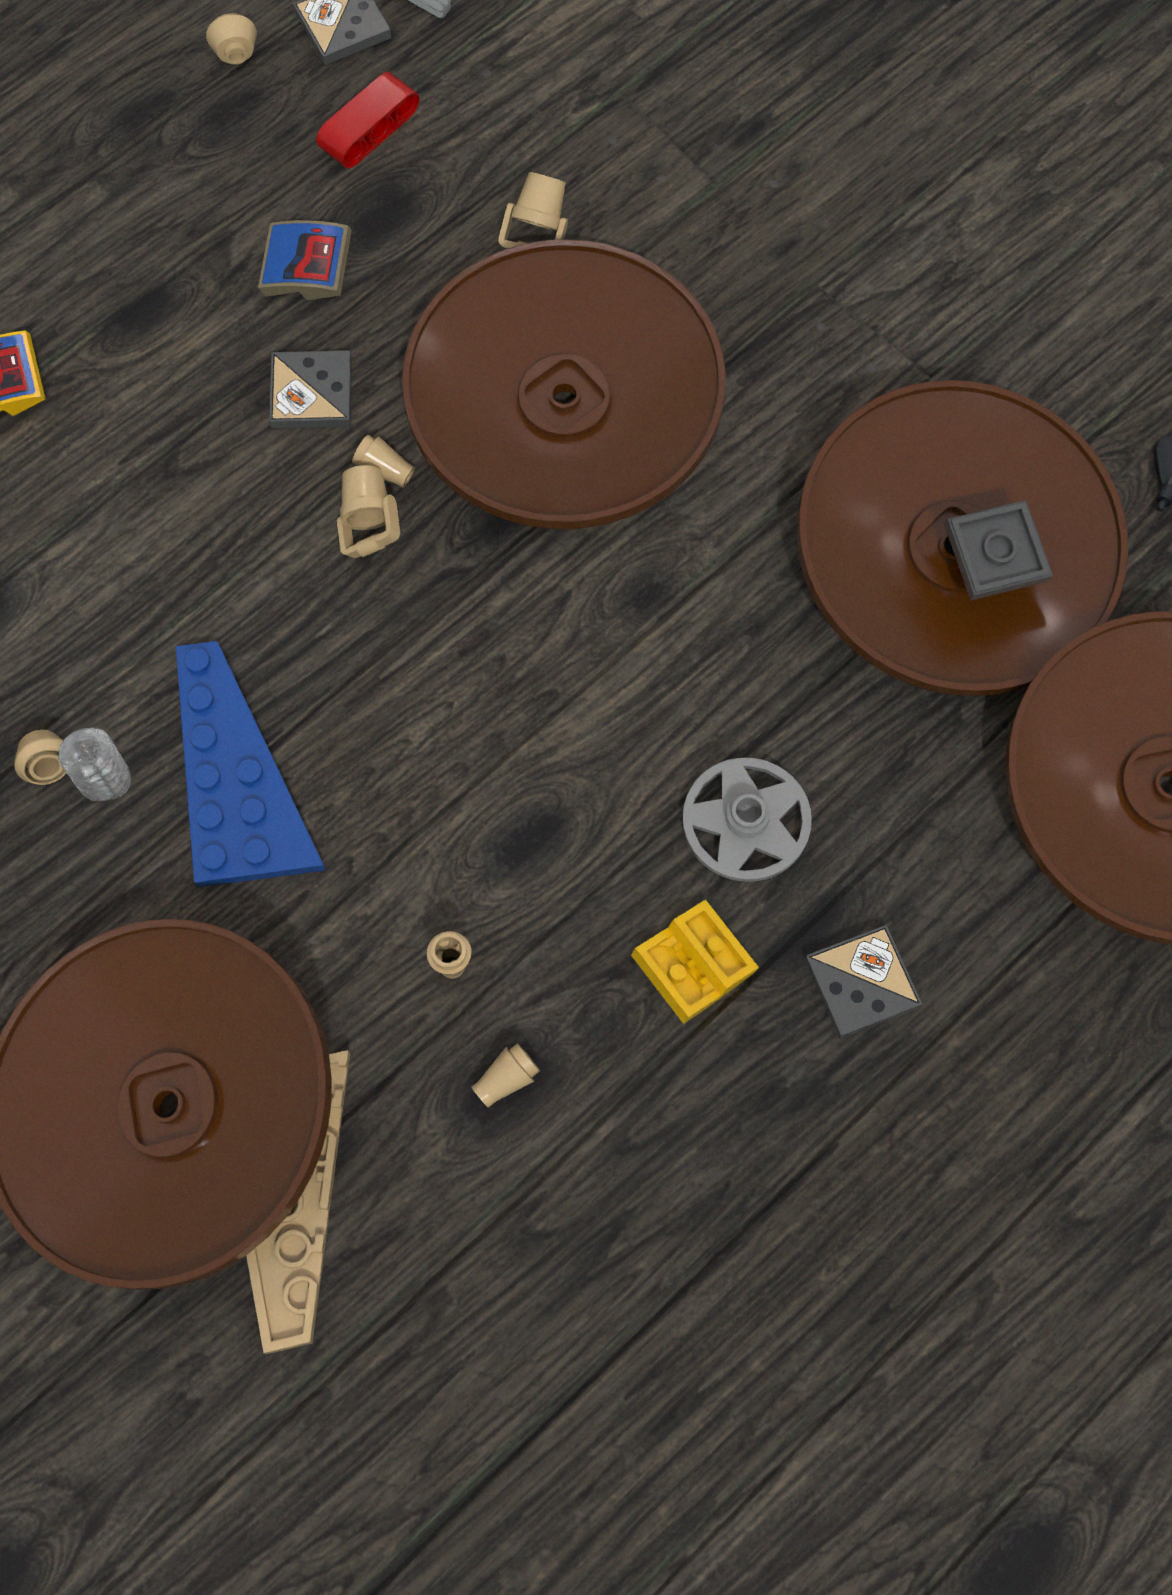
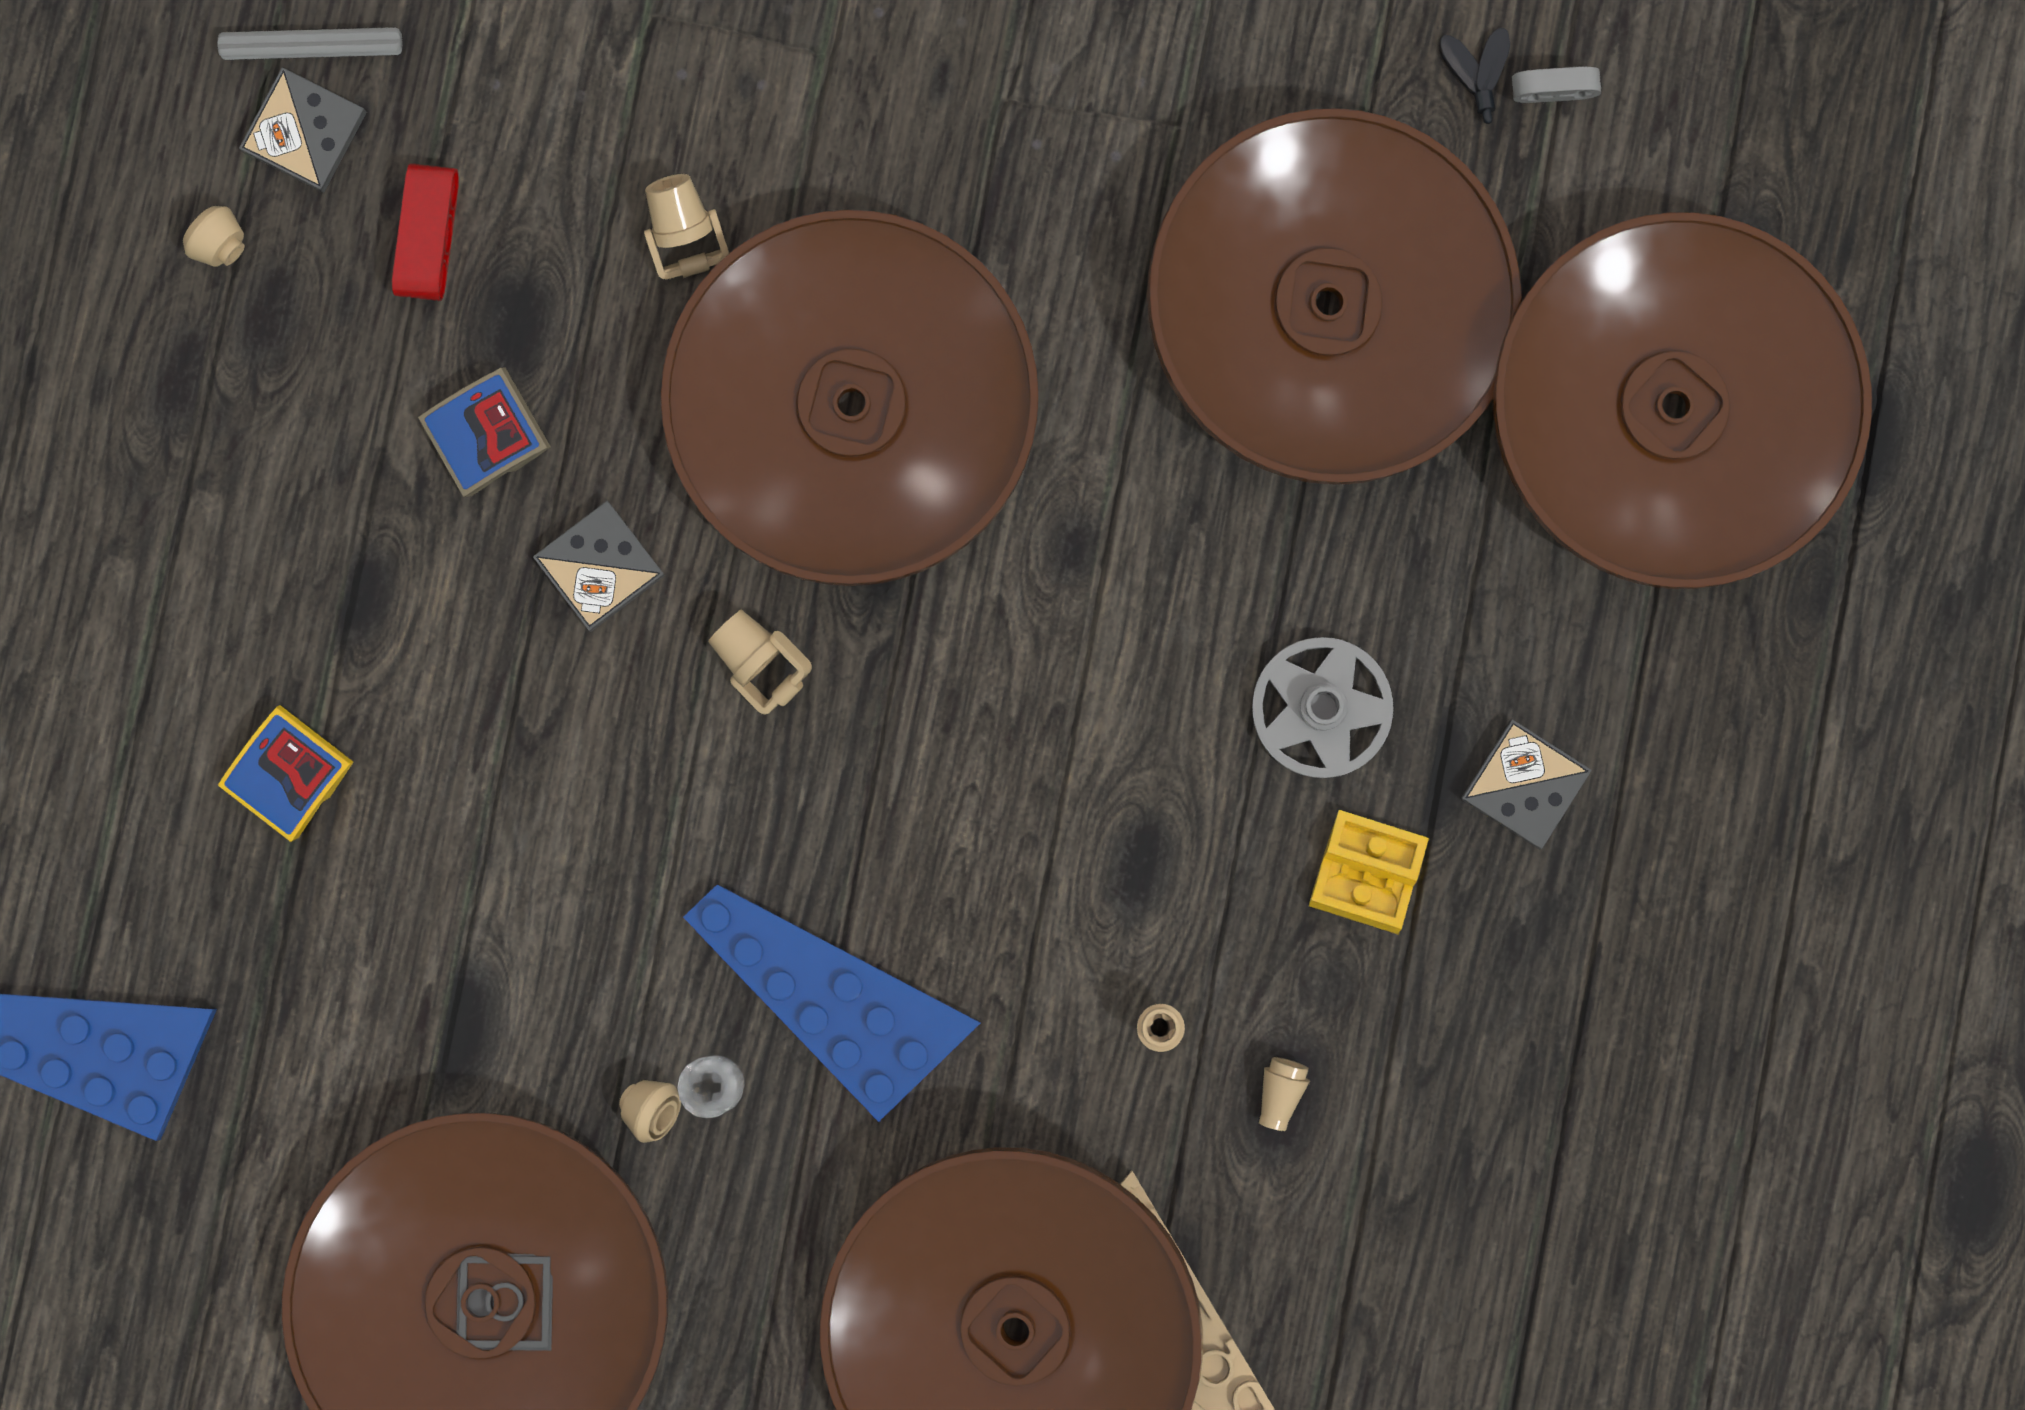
camera: 35 degrees left, 15 degrees up
tan cone [352,435,415,488] -> none
dark grey tile [944,500,1053,601] -> none

